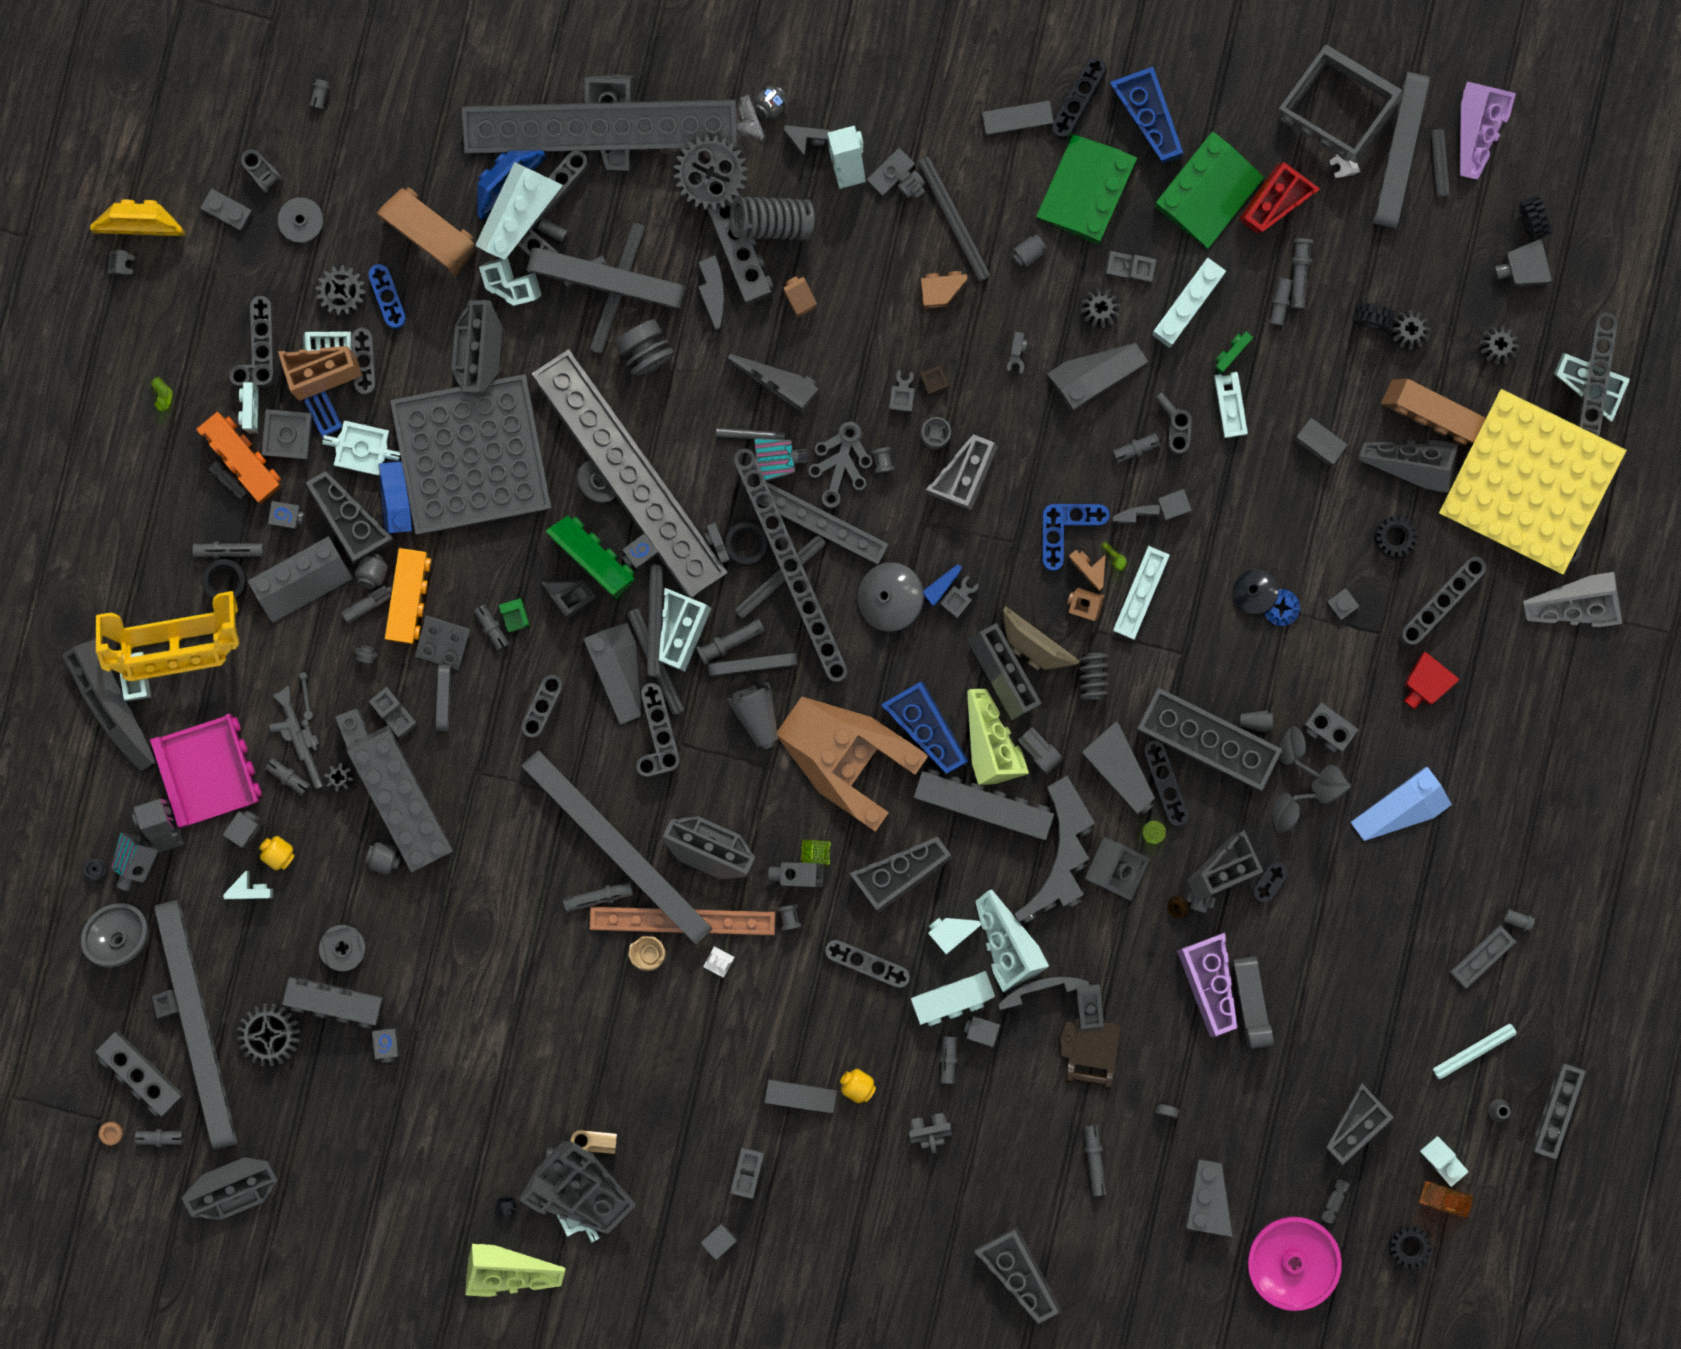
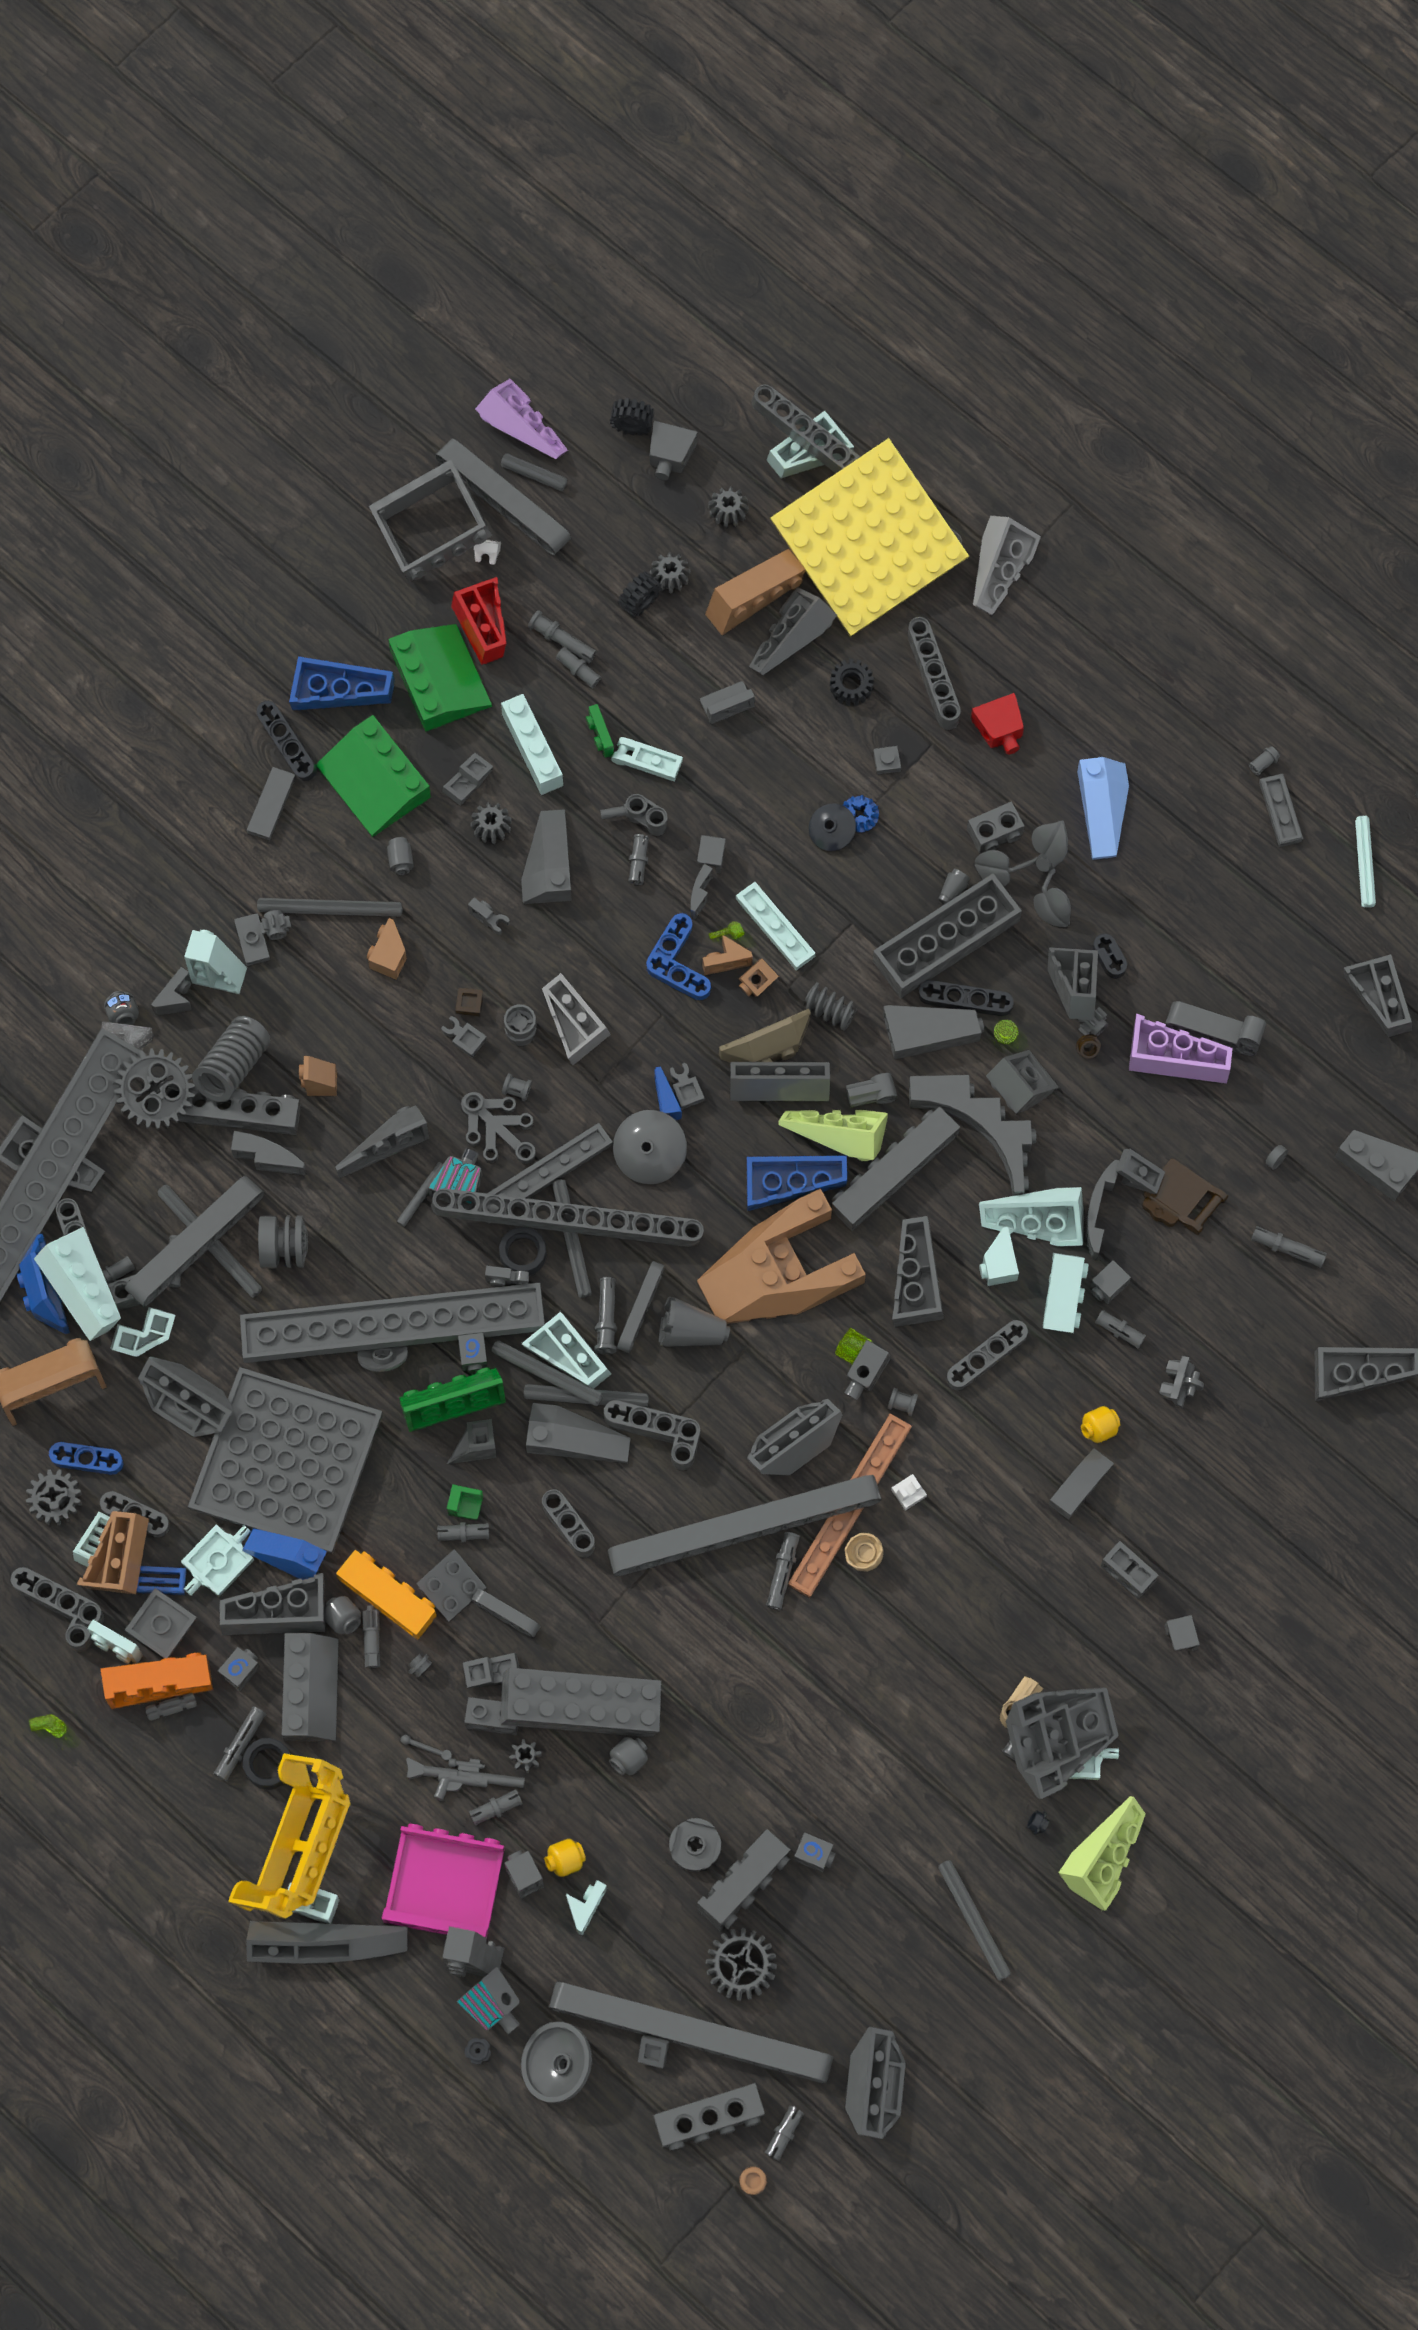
camera: 60 degrees left, 15 degrees down
none -> dark grey axle [939,1860,1011,1981]

